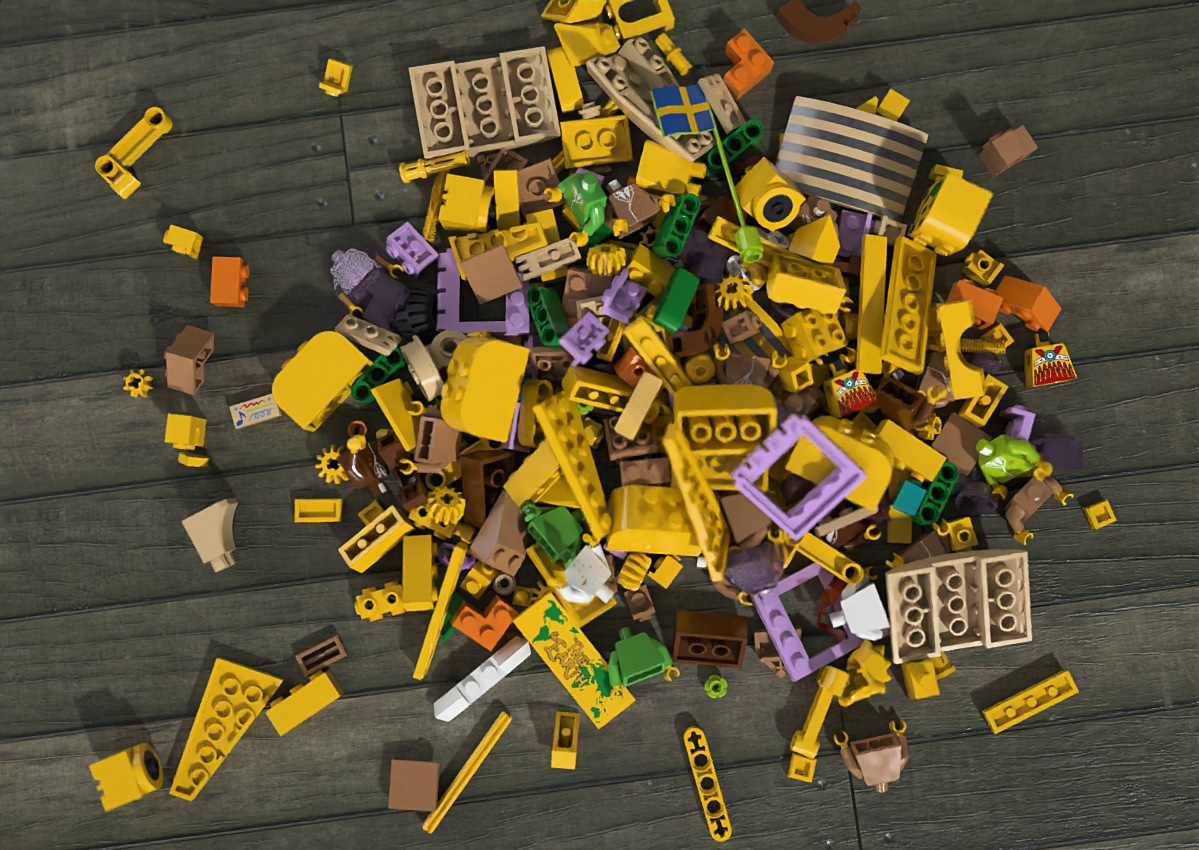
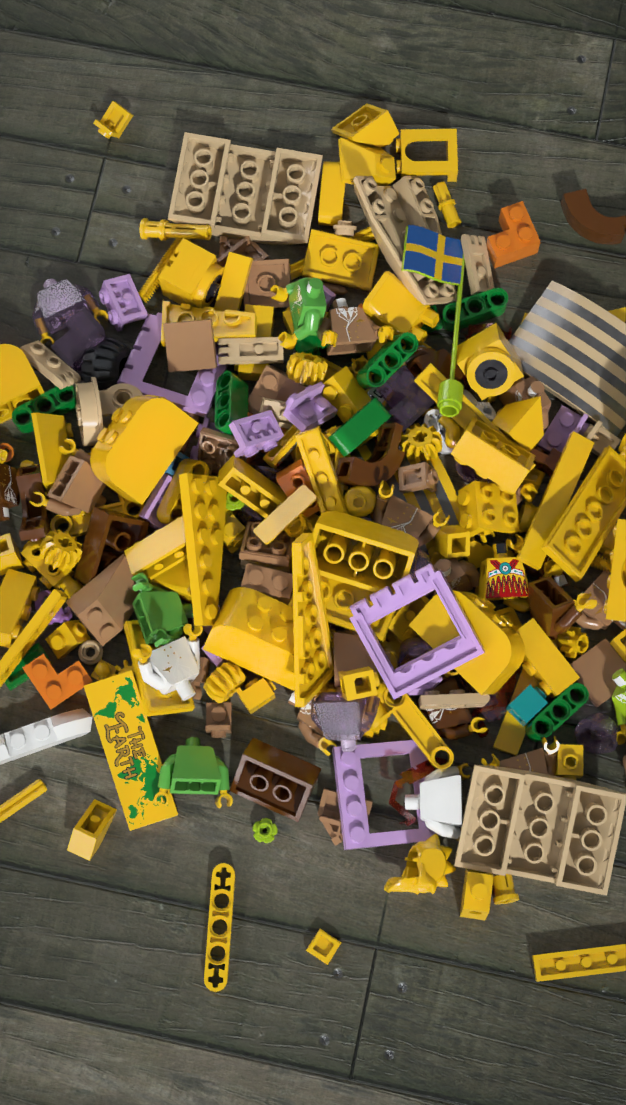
camera: 20 degrees right, 10 degrees down
yellow piece [790,665,850,759] -> none
medium nougat torso [833,720,909,793] -> none
none -> yellow brick [338,666,380,701]

